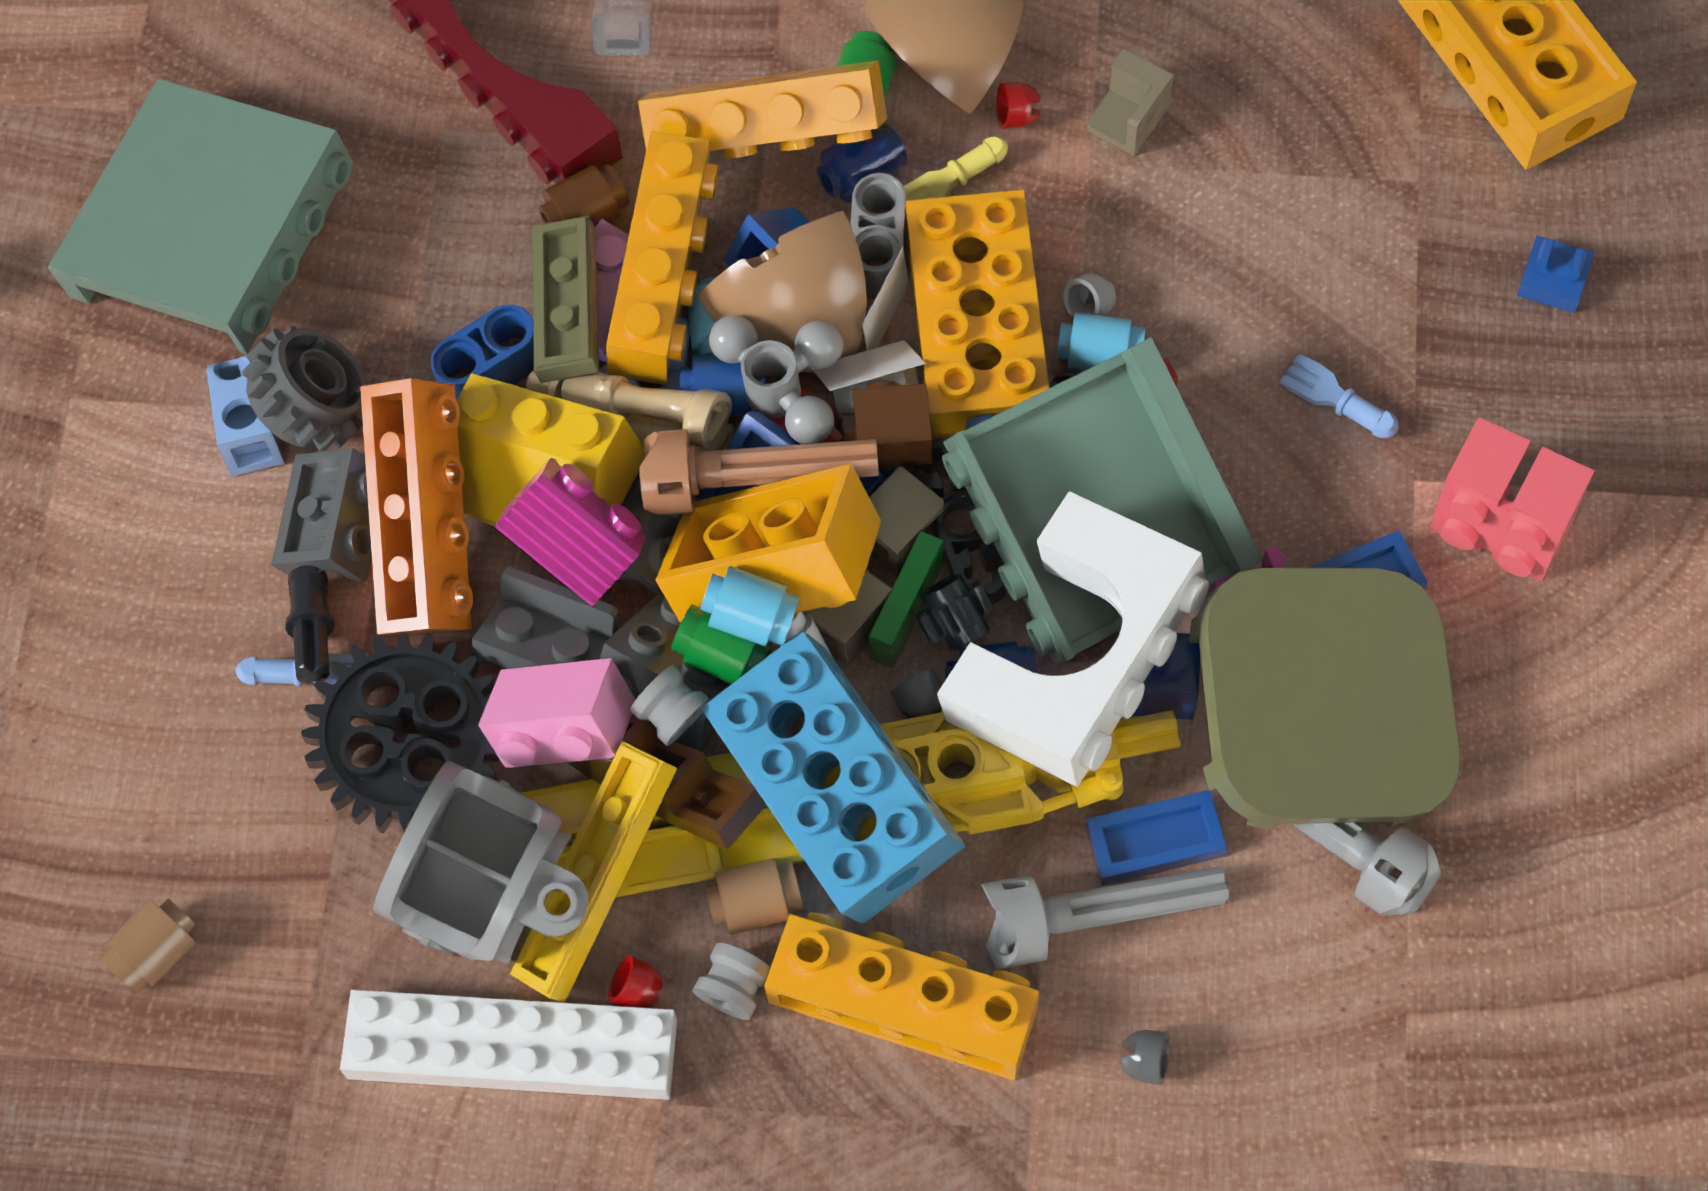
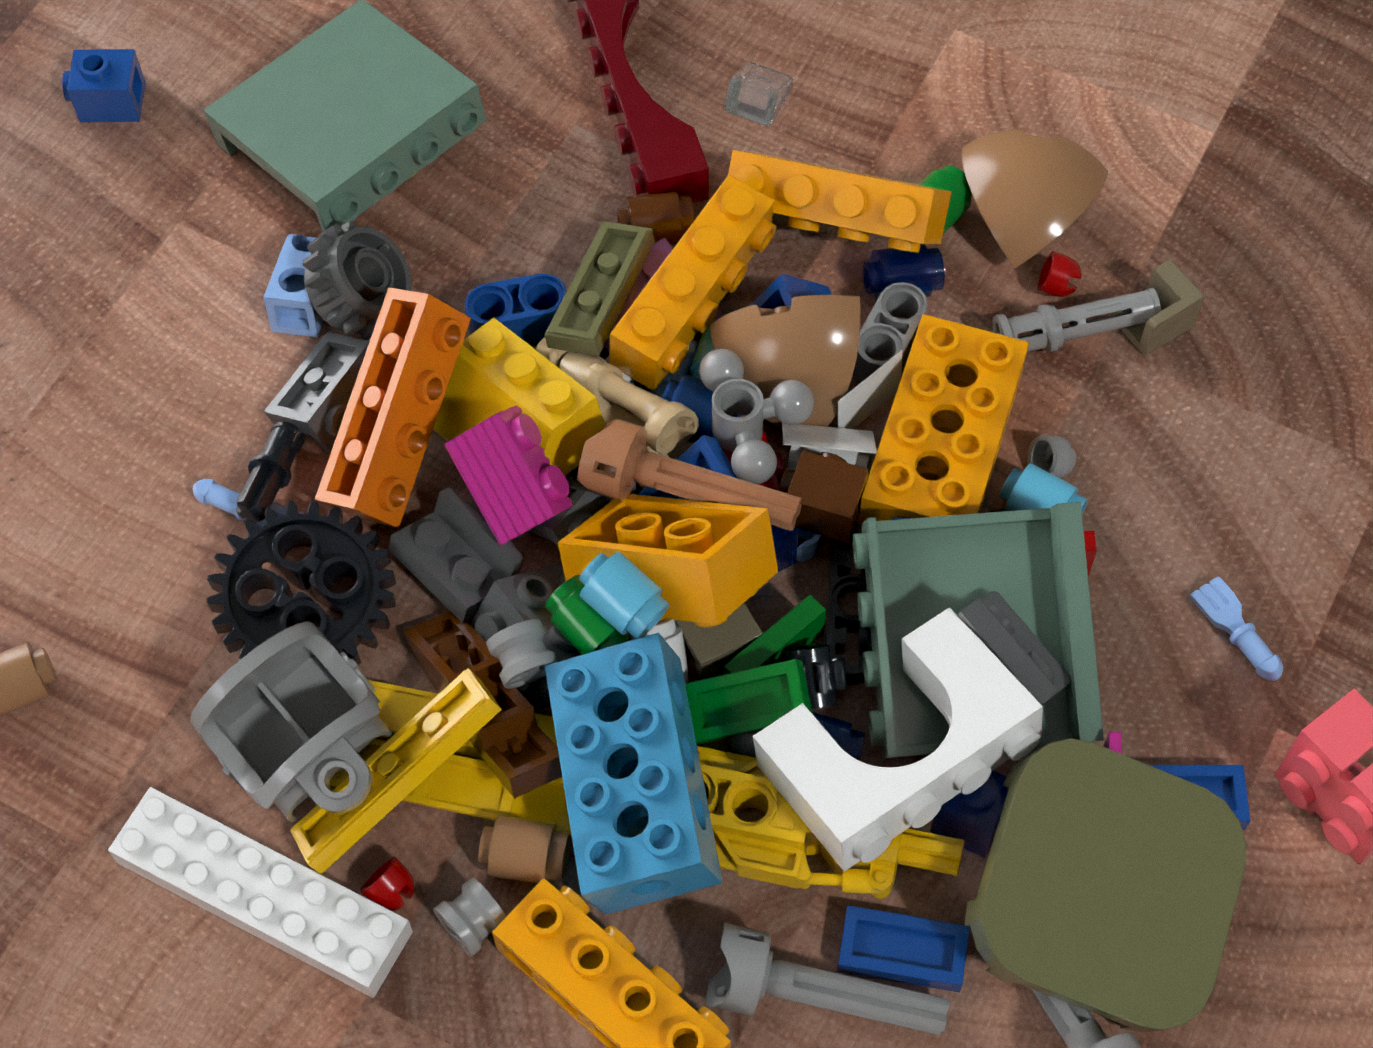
camera: 20 degrees right, 5 degrees down
bright pink brick [478,658,636,768] -> none
dark tan panel [869,465,944,577] -> none
light yellow piece [903,137,1008,201] -> none
none -> green tile [685,659,812,744]
none -> dark grey bracket [958,591,1071,706]
none -> light grey pin [992,288,1161,353]

